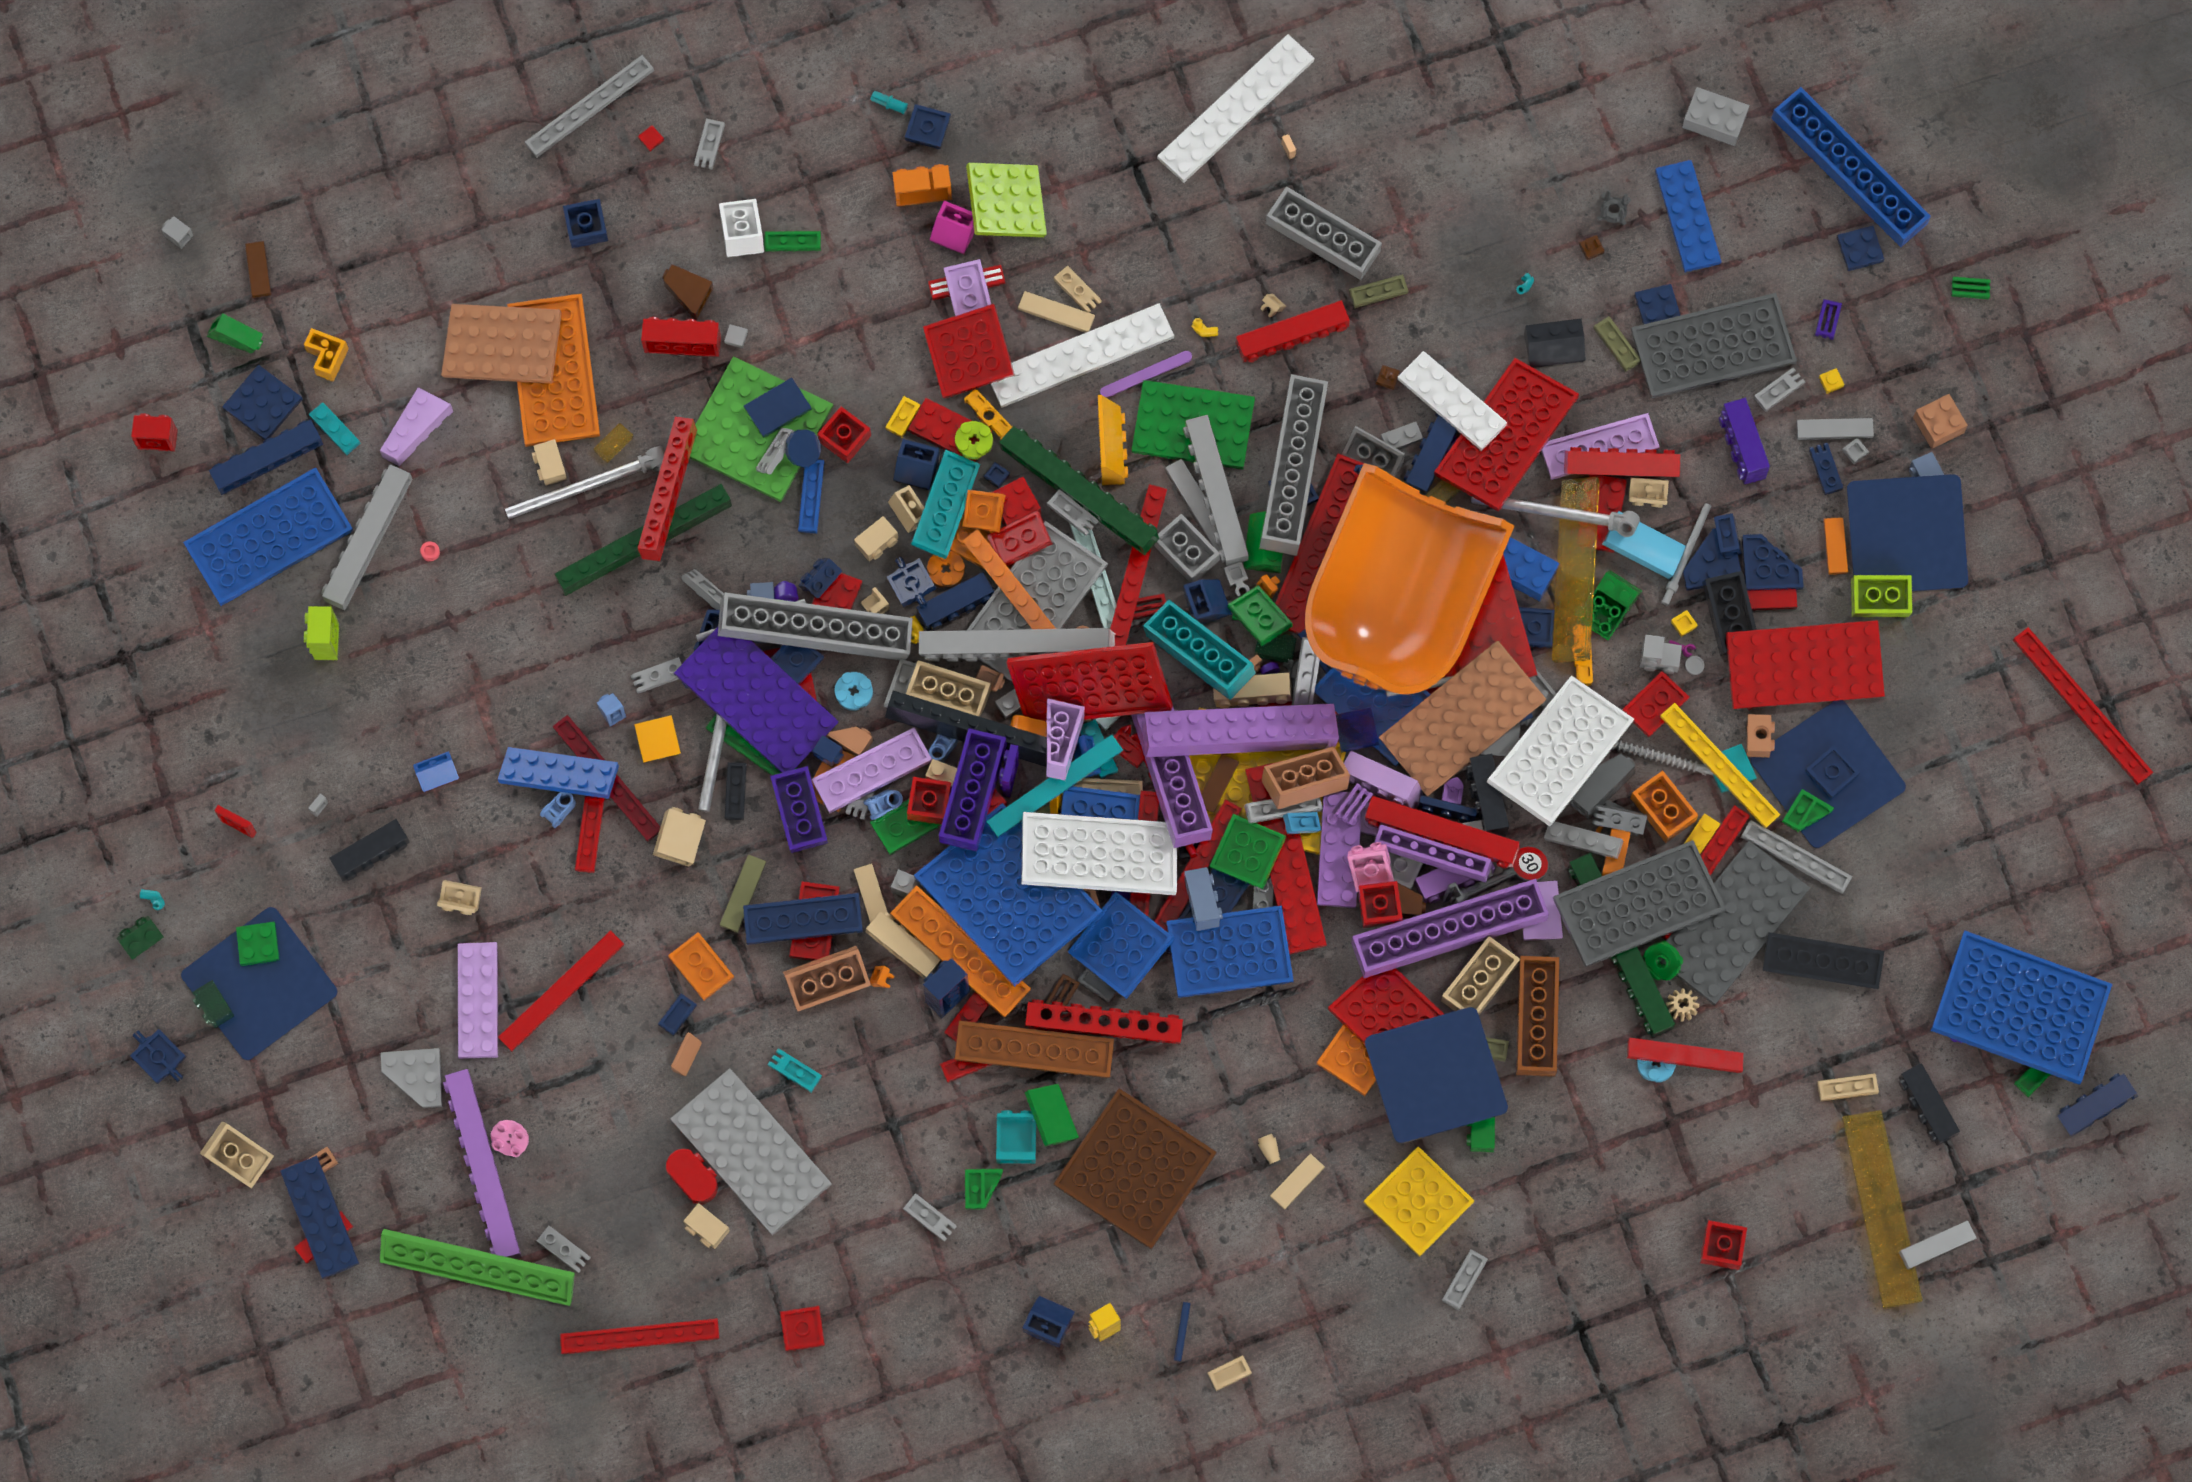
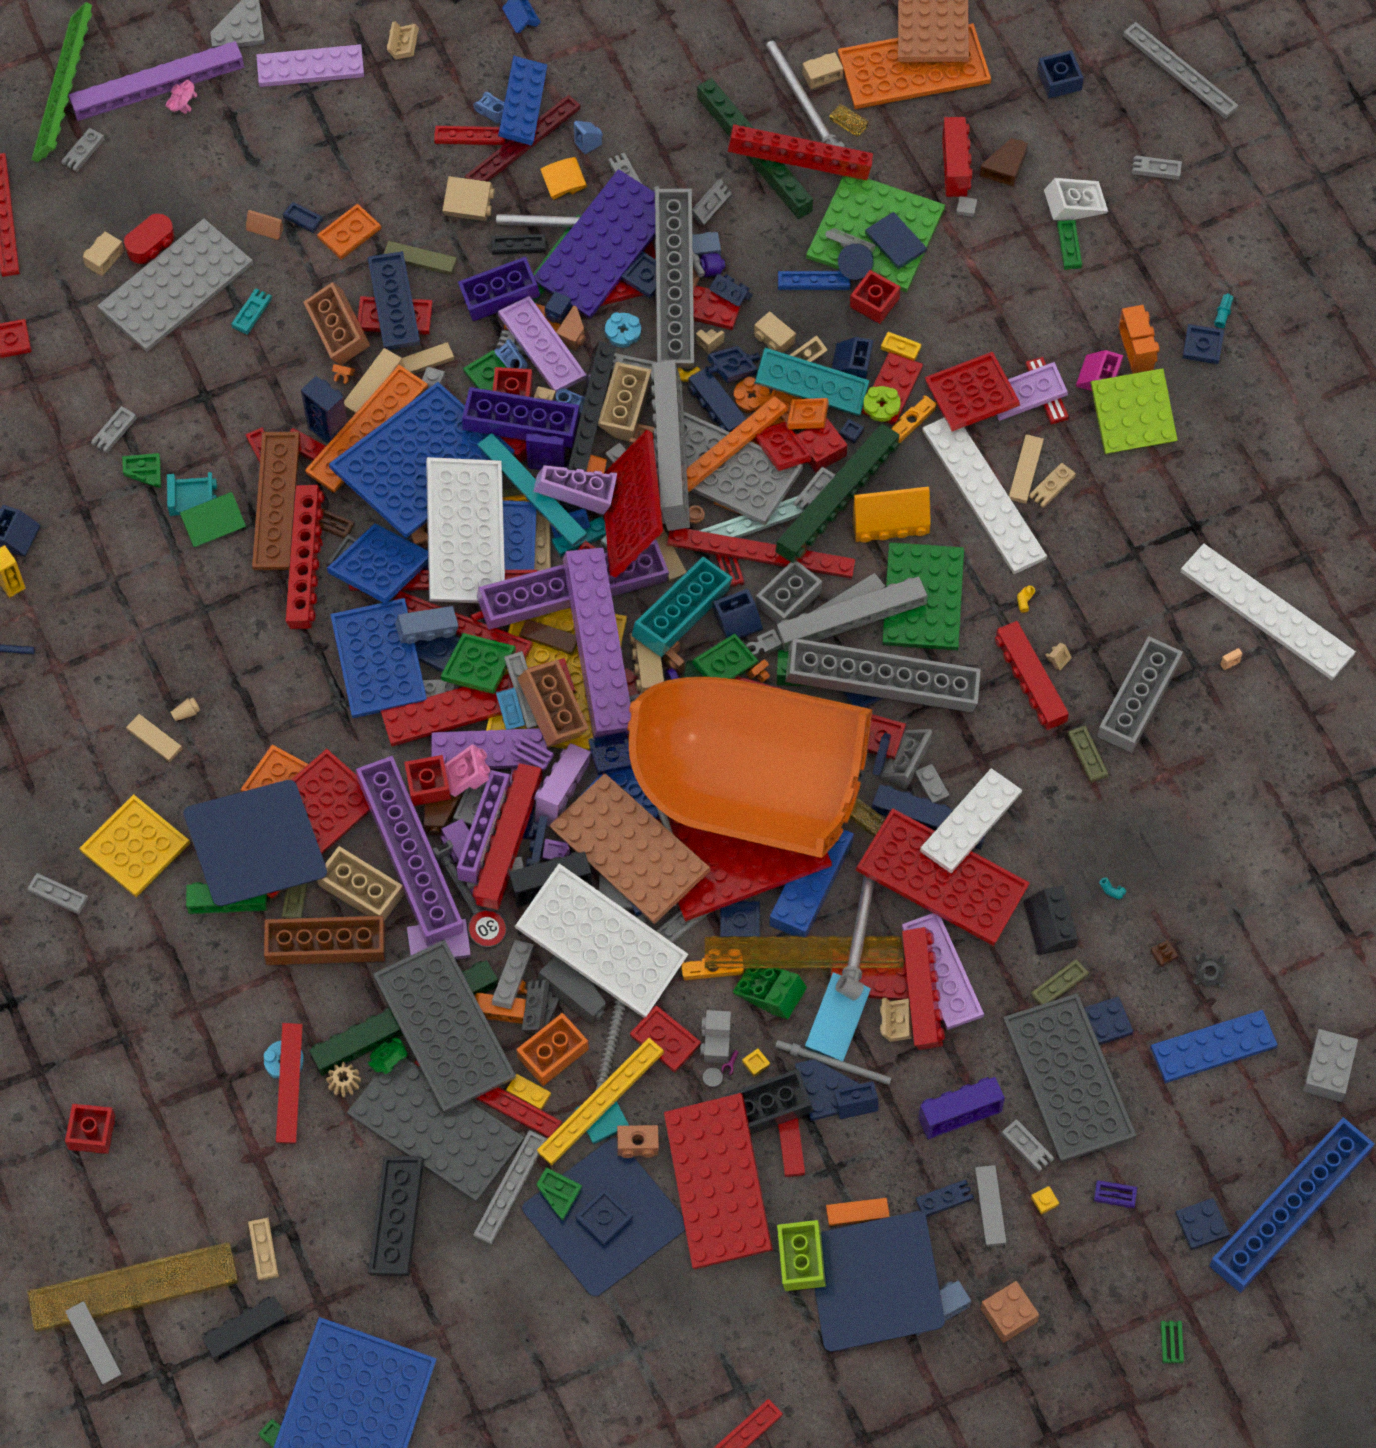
camera: 85 degrees right, 10 degrees down
red tile [498,930,624,1052] -> none
red tile [638,125,664,151] -> none
reddish brown plate [1054,1088,1217,1250] -> none
medium lavender piece [1100,351,1192,398] -> none
reddish brown tile [1376,365,1400,390] -> none
dark blue plate [1742,534,1803,590] -> none
light grey tile [1842,438,1869,465] -> none

